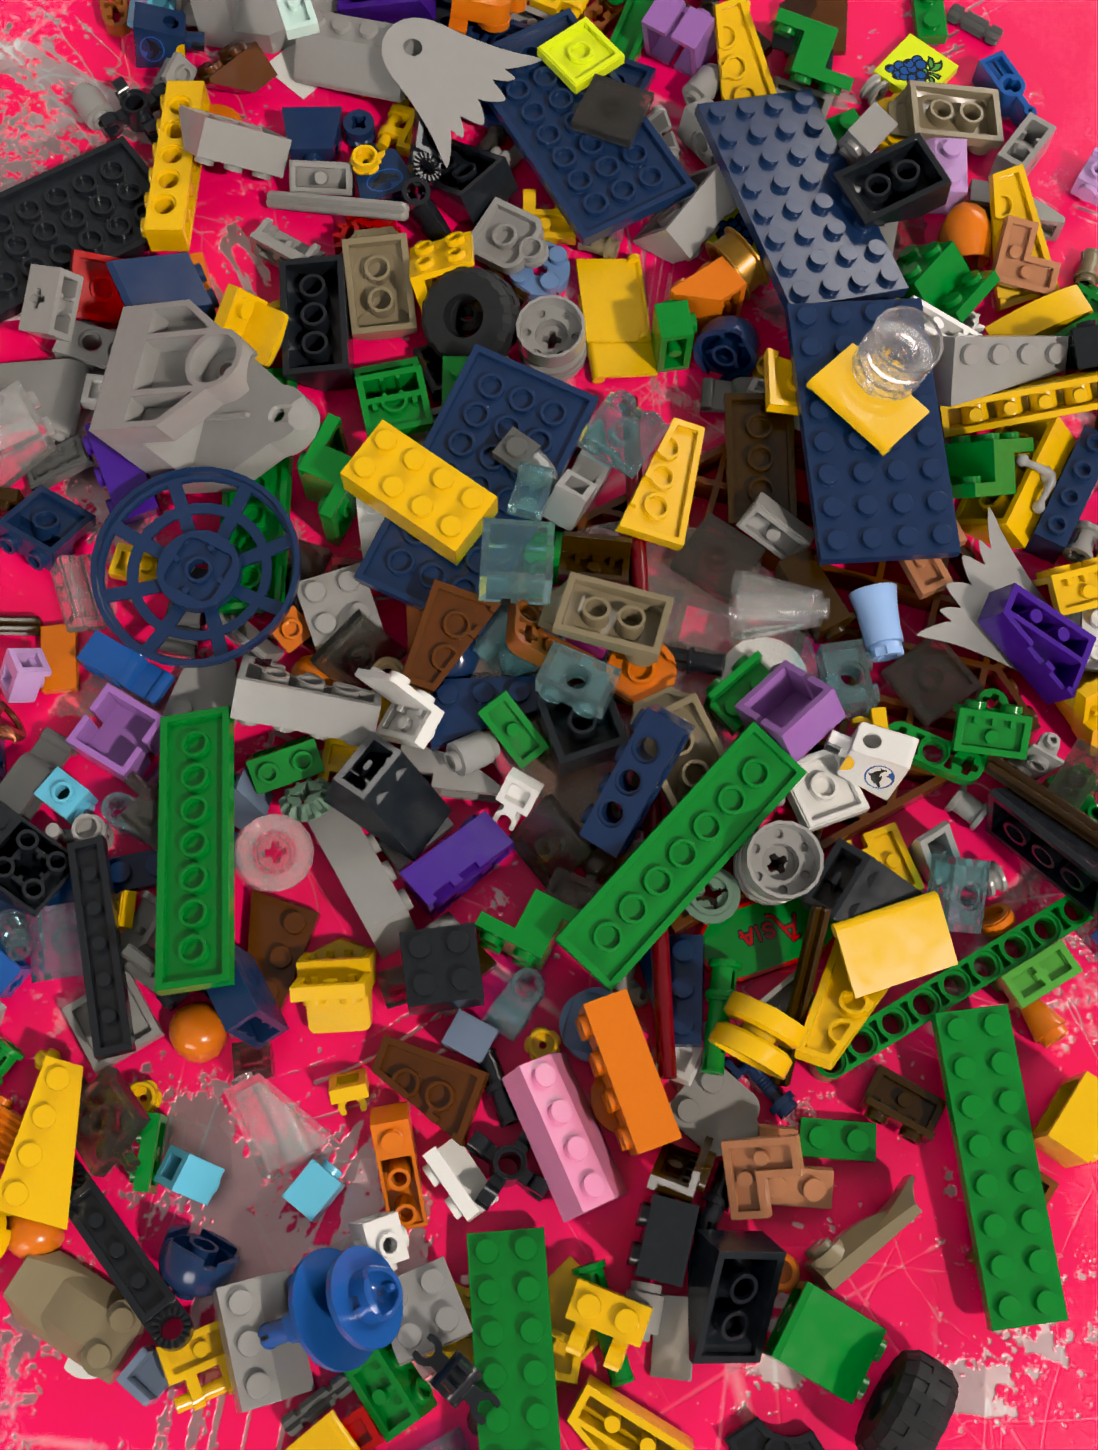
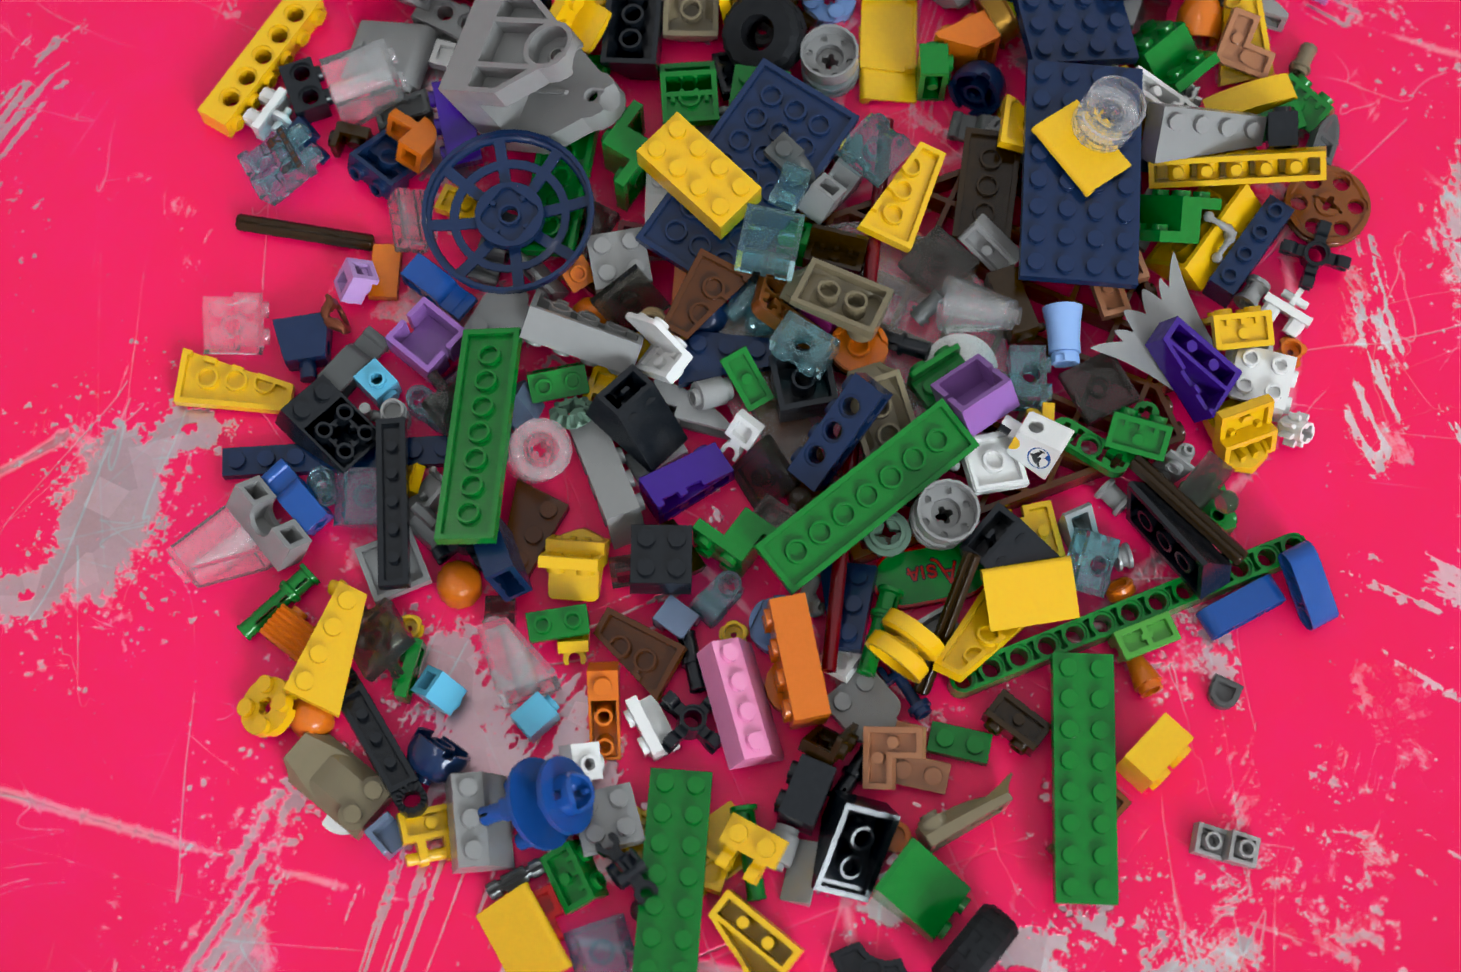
camera: 10 degrees right, 0 degrees up
none -> orange brick [386,108,437,174]
none -> green bracket [526,603,590,643]
none -> dark grey pin [910,289,948,326]

